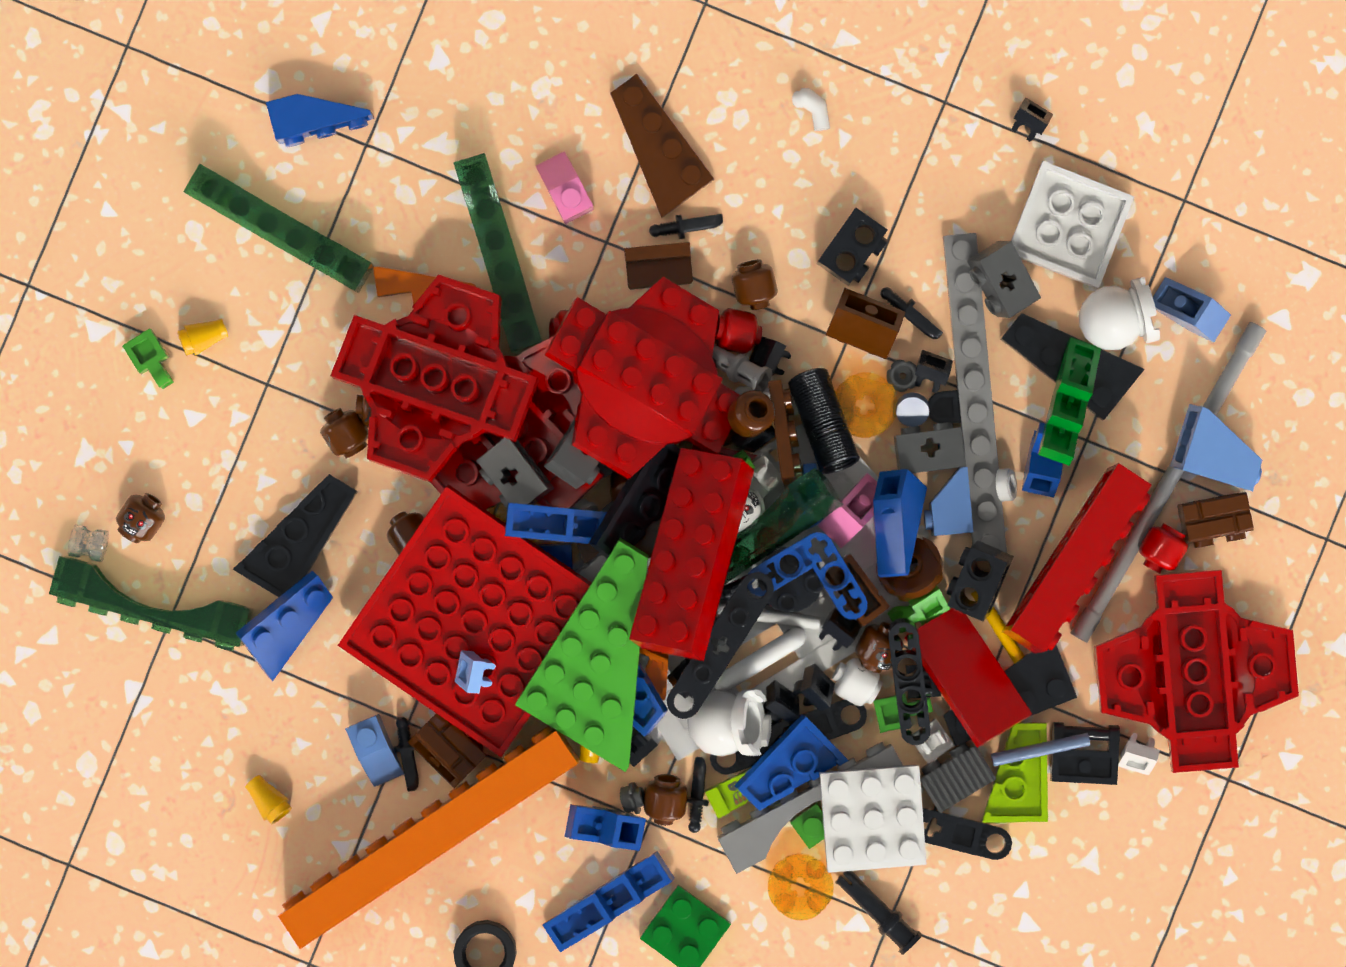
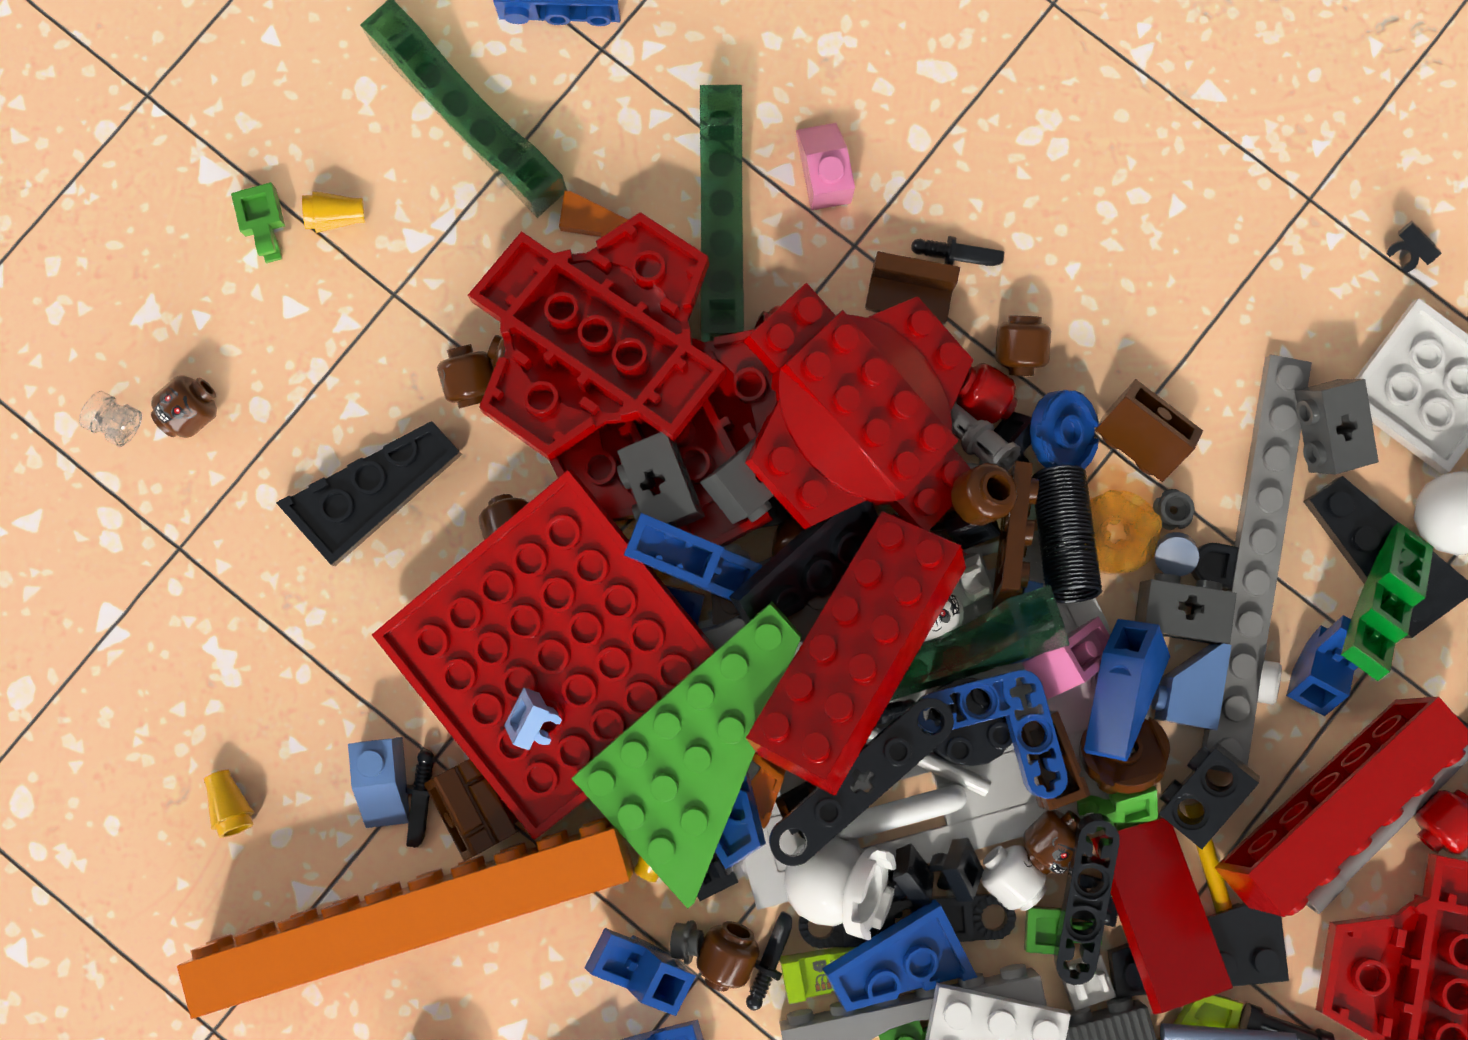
camera: 15 degrees right, 5 degrees down
clear green arch [49,556,254,651] -> none
blue wing [236,571,333,682] -> none
reddish brown wing [610,74,714,219] -> none
white arm [792,88,830,131] -> none
black brick [817,207,889,286] -> none
black tile [819,607,862,651] -> none
black piece [880,287,943,339] -> none
black tile [915,350,953,393] -> none
none -> blue tile [1030,390,1099,469]

